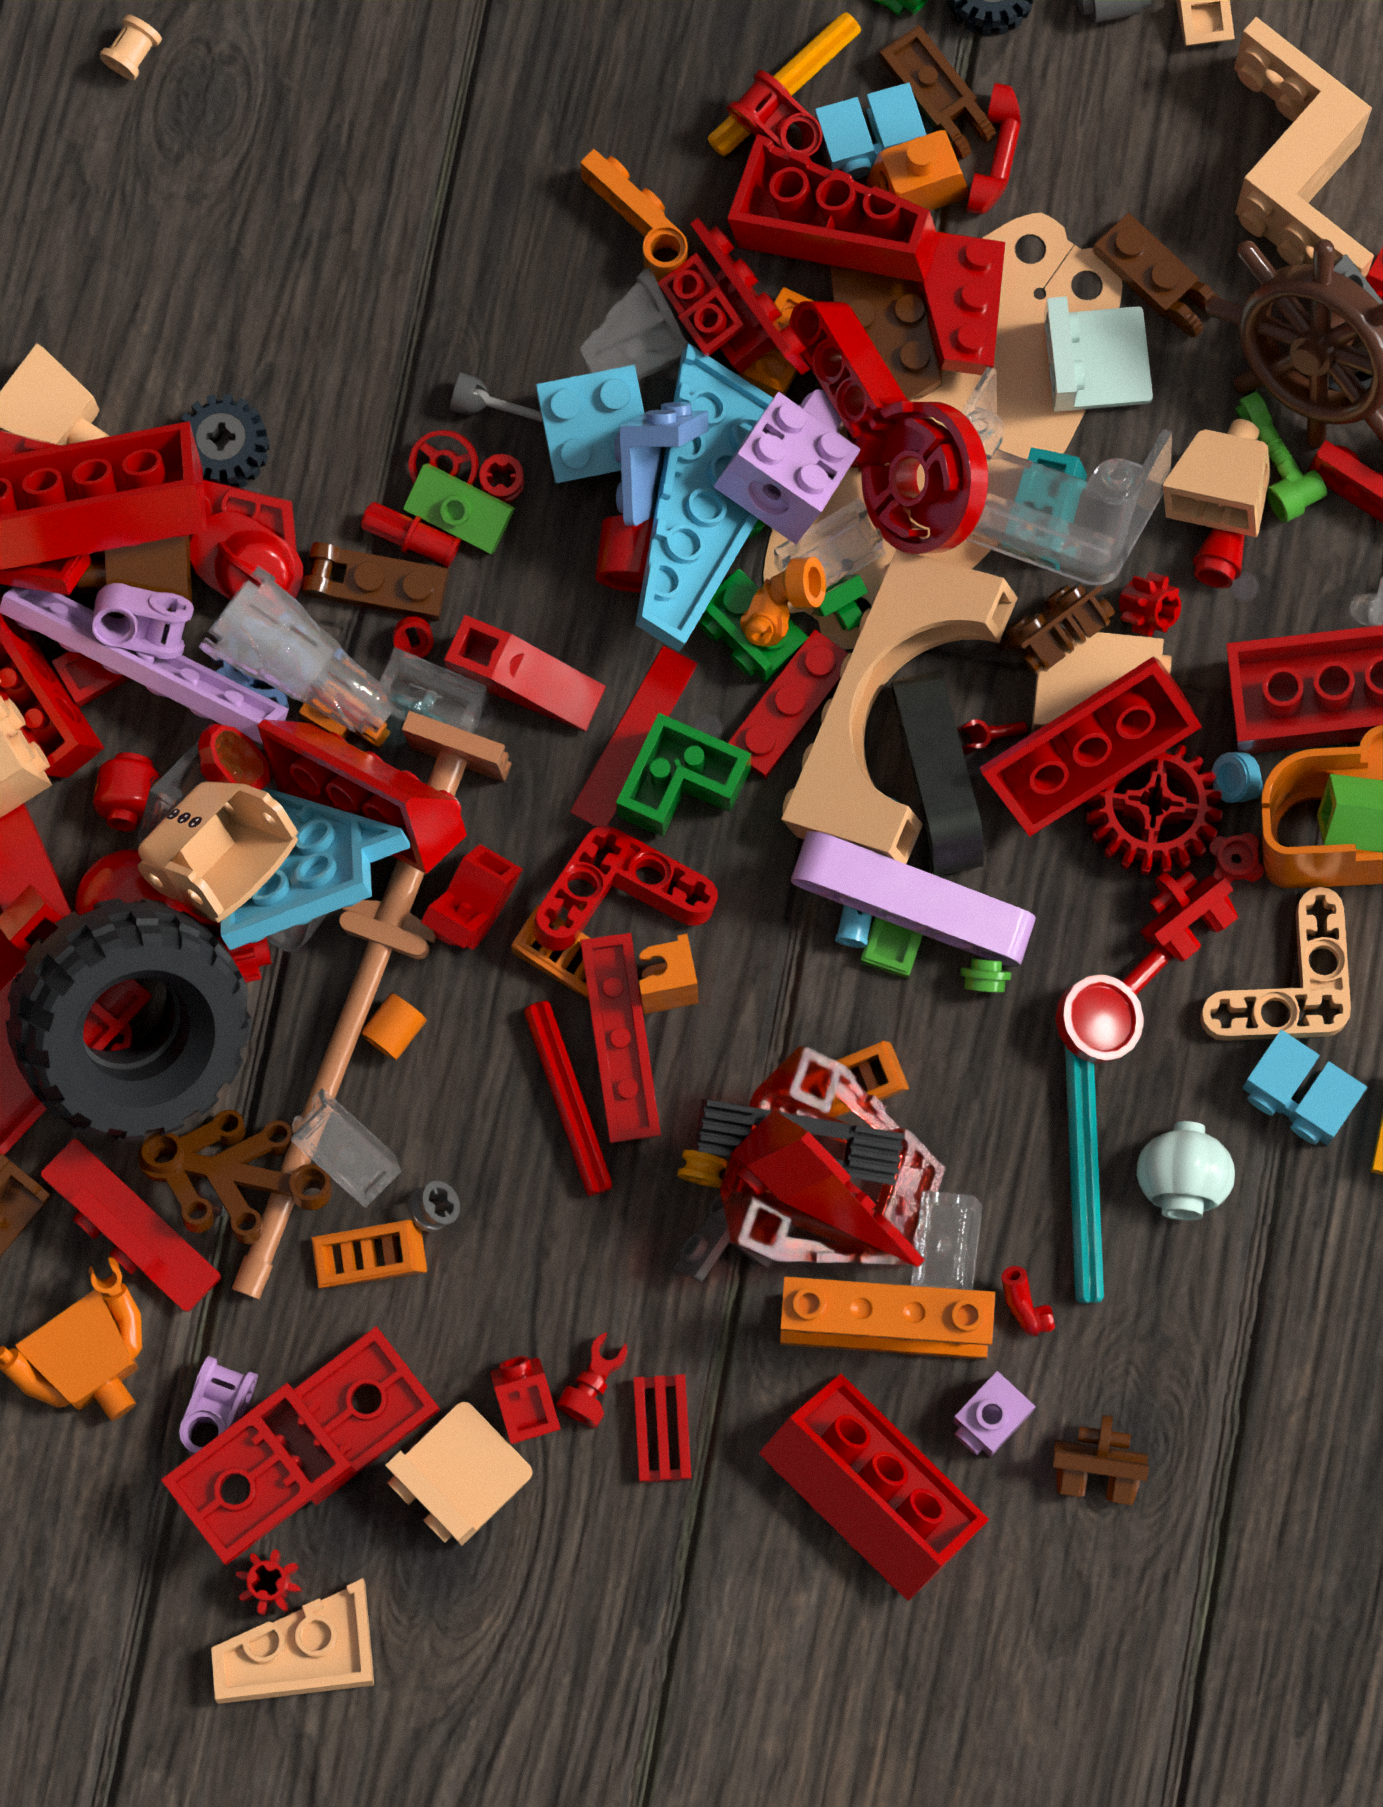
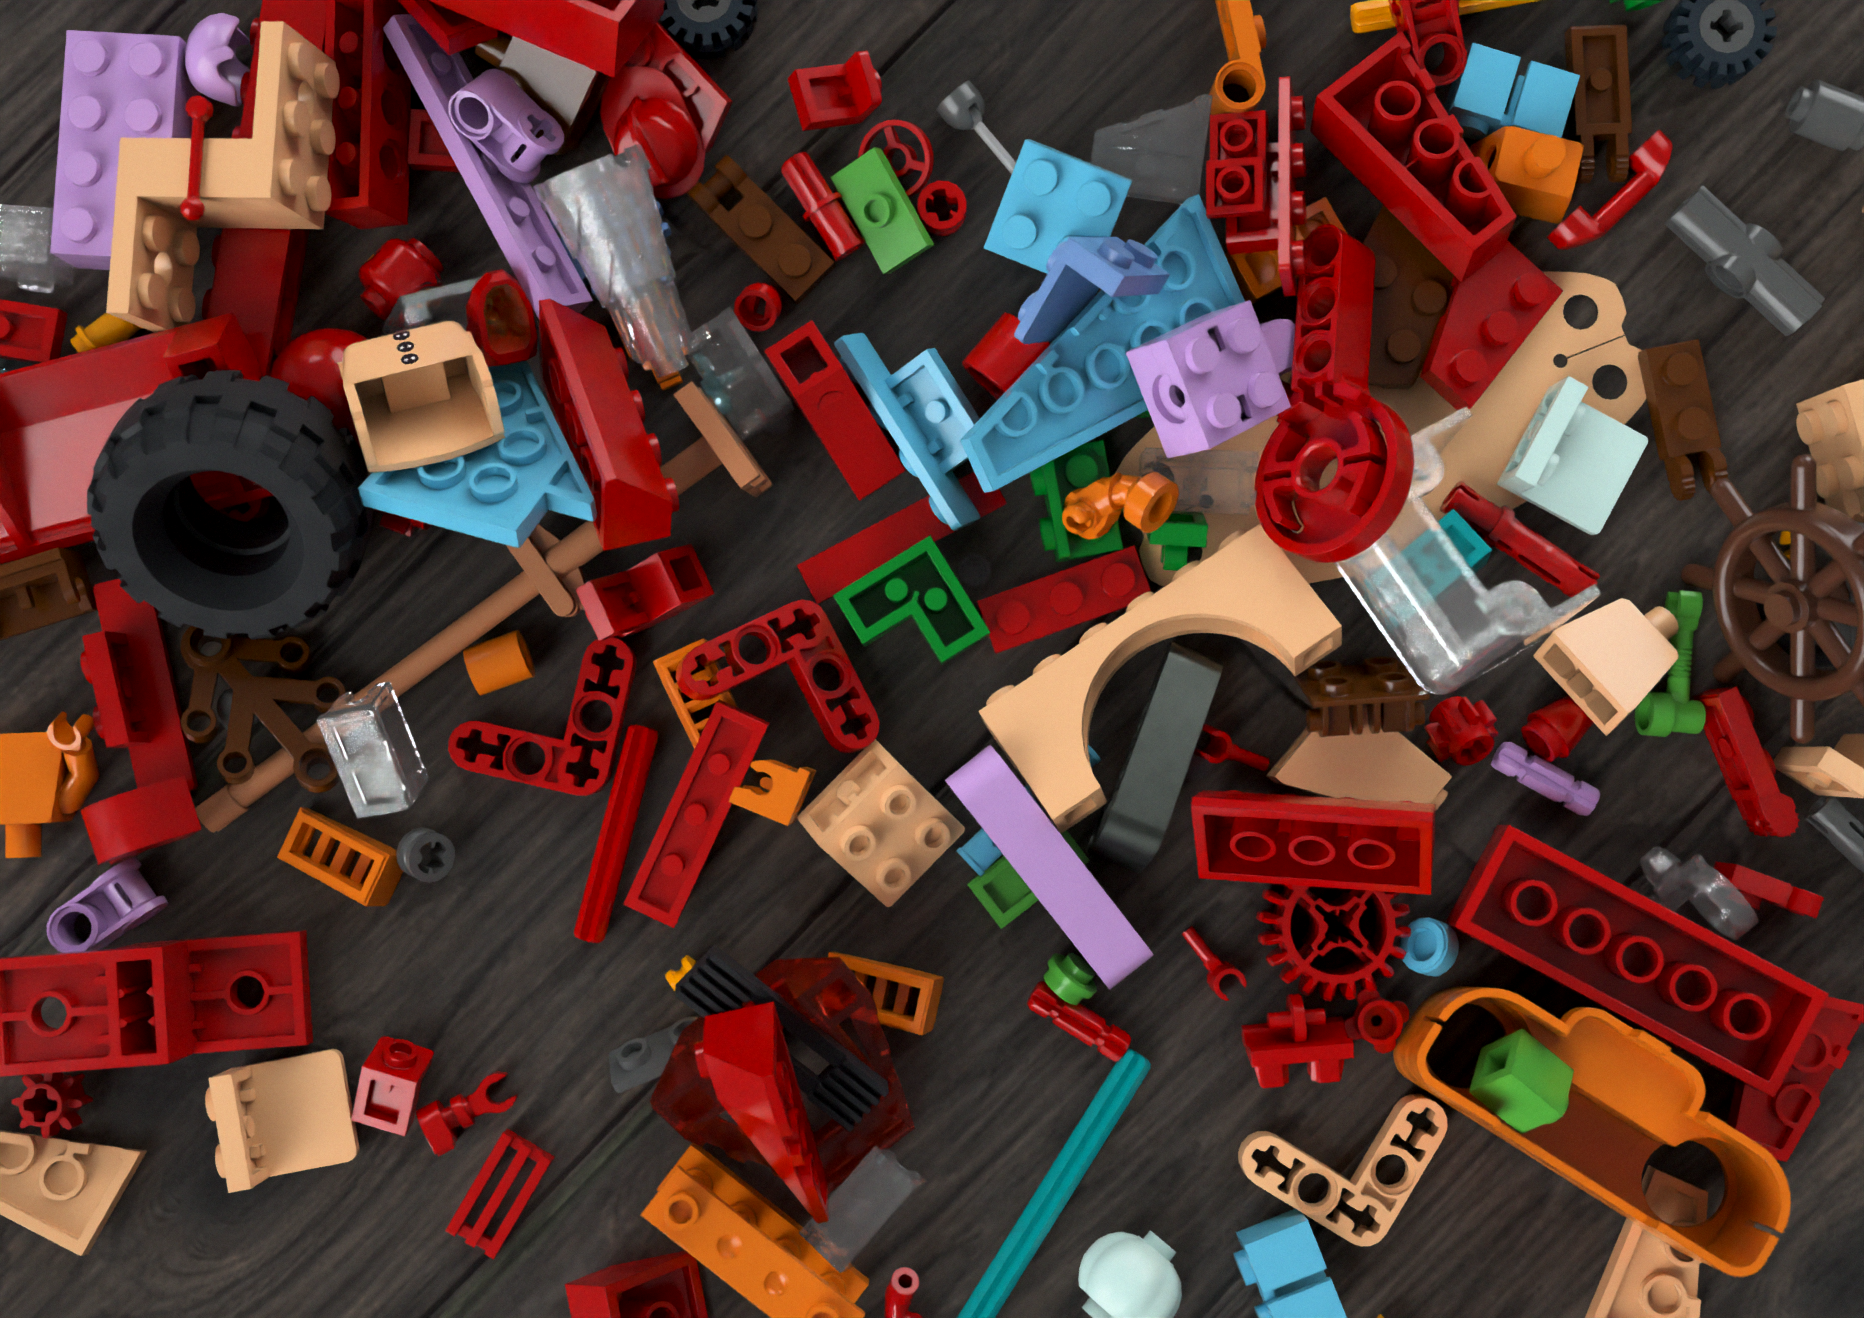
camera: 30 degrees right, 10 degrees up
piece [1055,945,1171,1064] -> none
none -> red brick [81,775,202,865]
none -> red beam [448,637,637,796]
none -> red bracket [787,50,882,131]
none -> light nougat bracket [797,739,965,907]
none -> medium azure bracket [834,333,980,531]
none -> red axle [1027,981,1132,1061]
none -> red hand [1181,926,1247,1001]
none -> red pin [1440,481,1600,604]
none -> lavender axle [1491,742,1600,816]
none -> dark grey piece [1664,185,1825,336]

